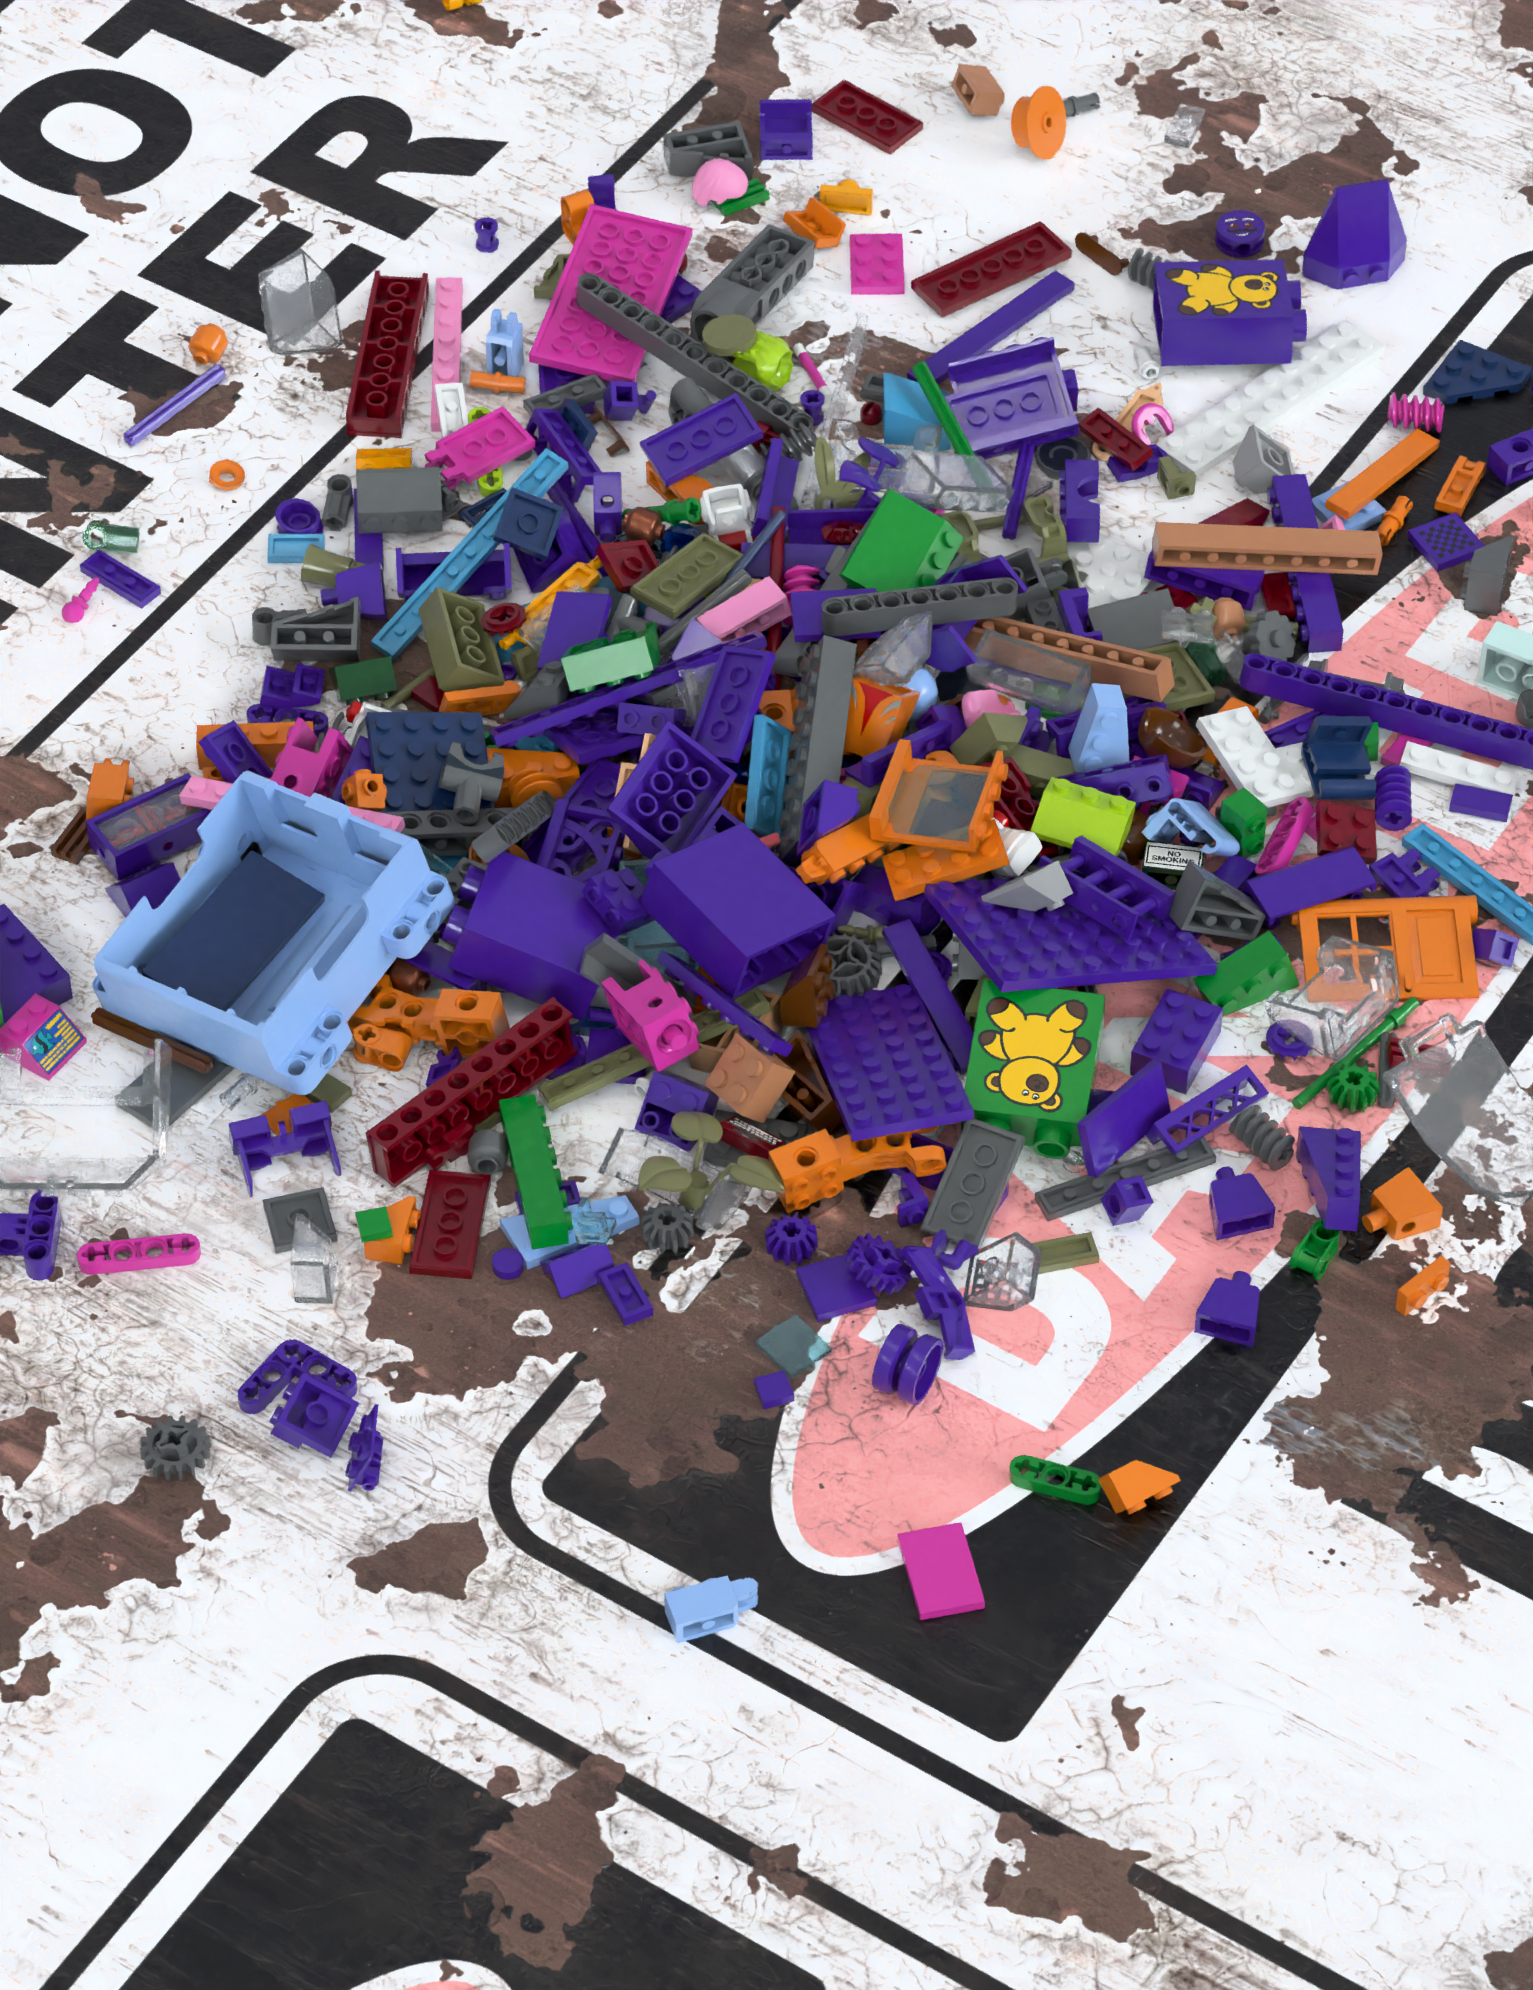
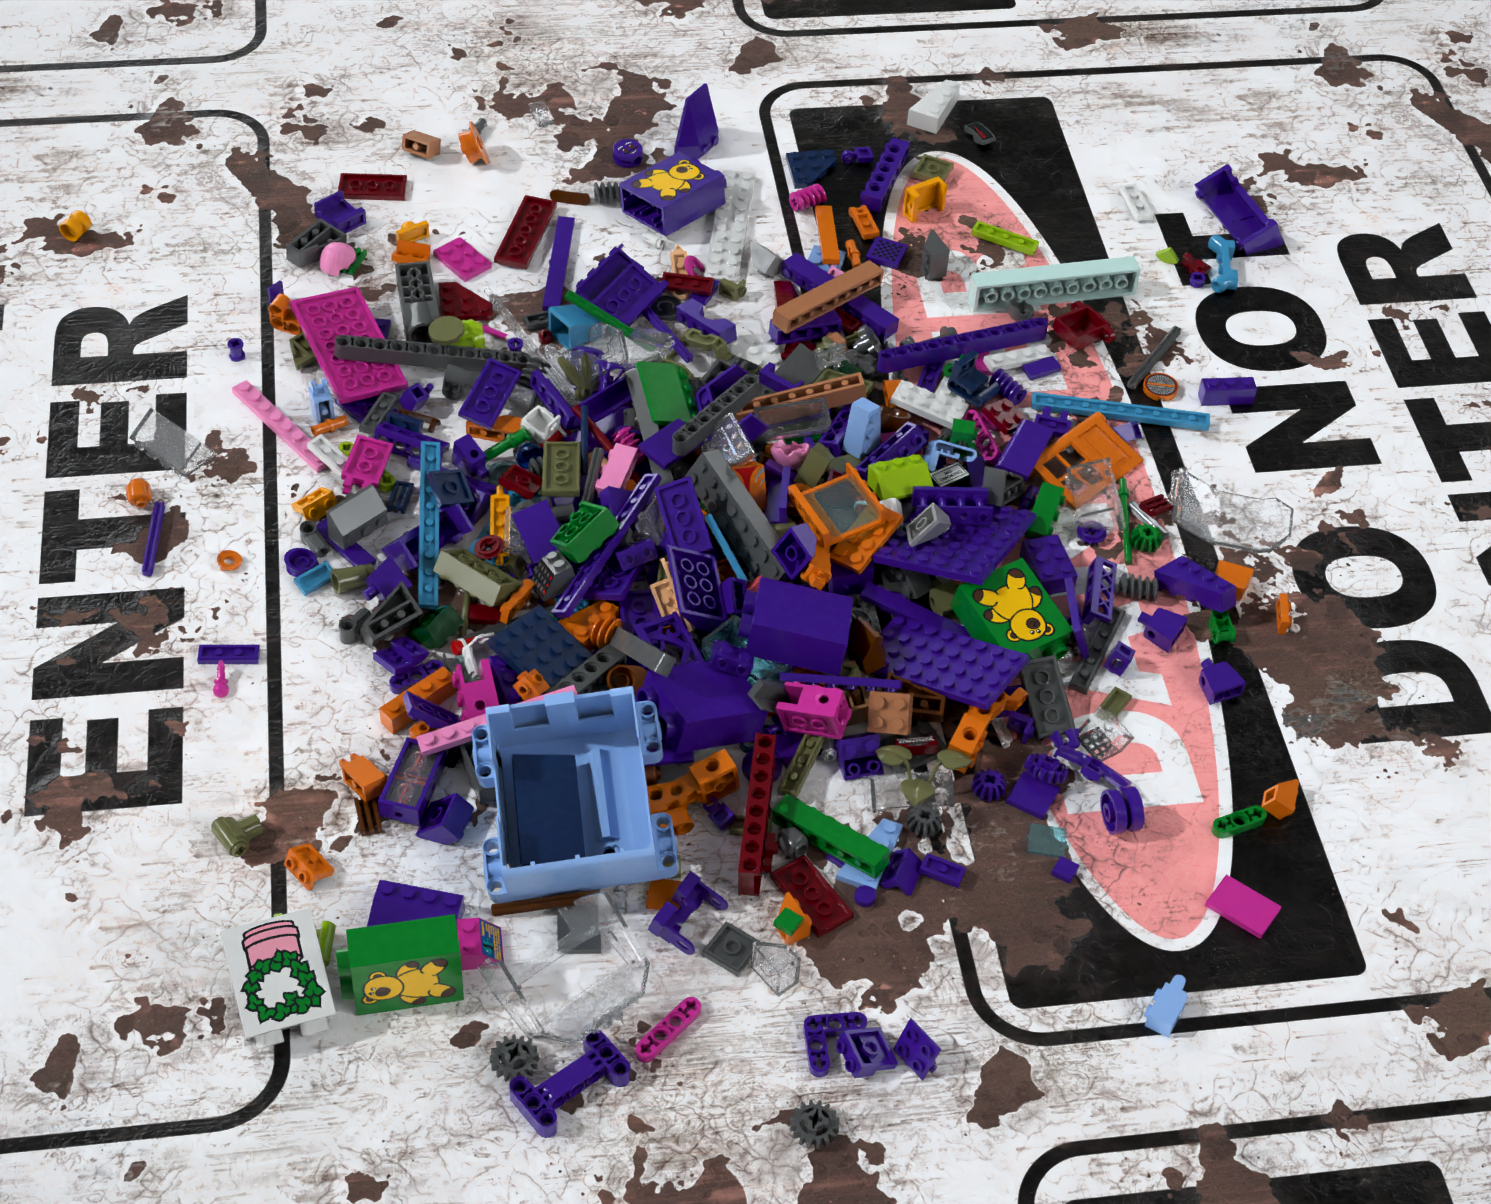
camera: 45 degrees left, 0 degrees up
clear green piece [82,520,140,553] -> none
dark red tile [346,270,430,438] -> none
dark grey connector [439,741,504,825] -> none
clear light blue panel [571,1197,617,1245] -> none
copper head [622,506,666,546] -> none
dark red gear [821,520,864,545] -> none
none -> dark red plate [438,282,493,321]

